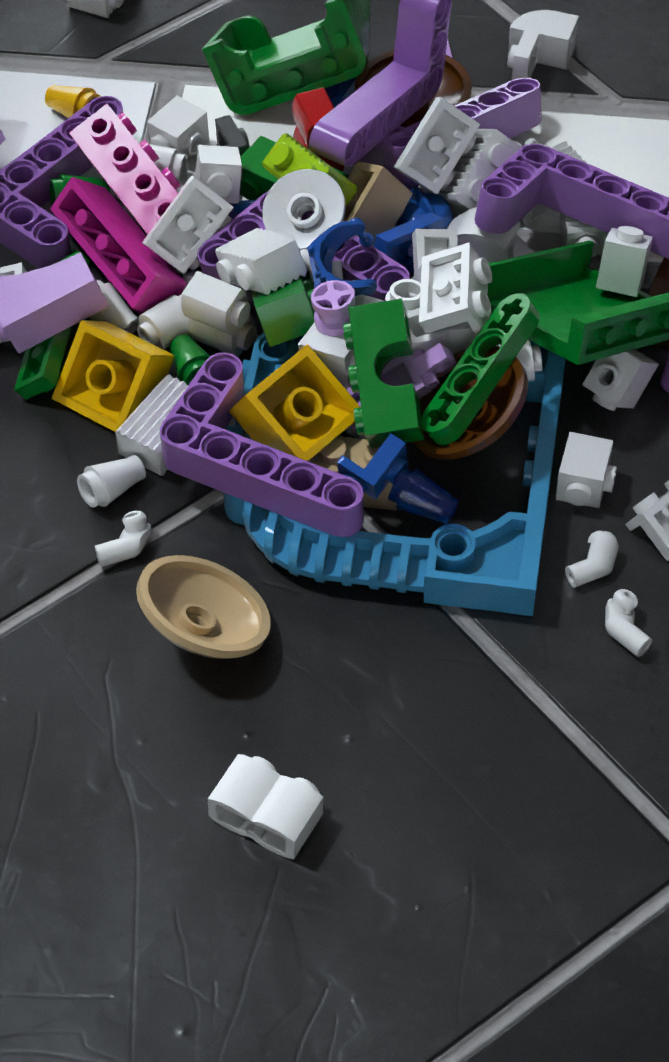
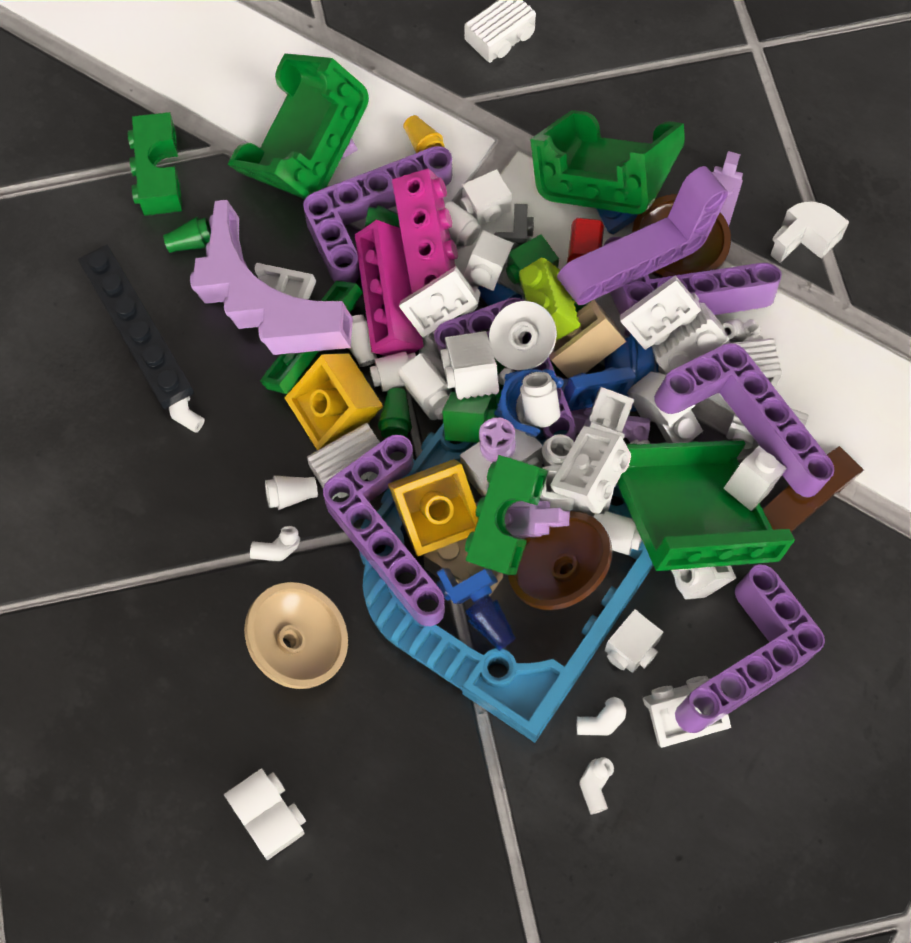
camera: 25 degrees right, 15 degrees up
green beam [421,293,540,445] -> none
none -> white brick [520,372,561,428]

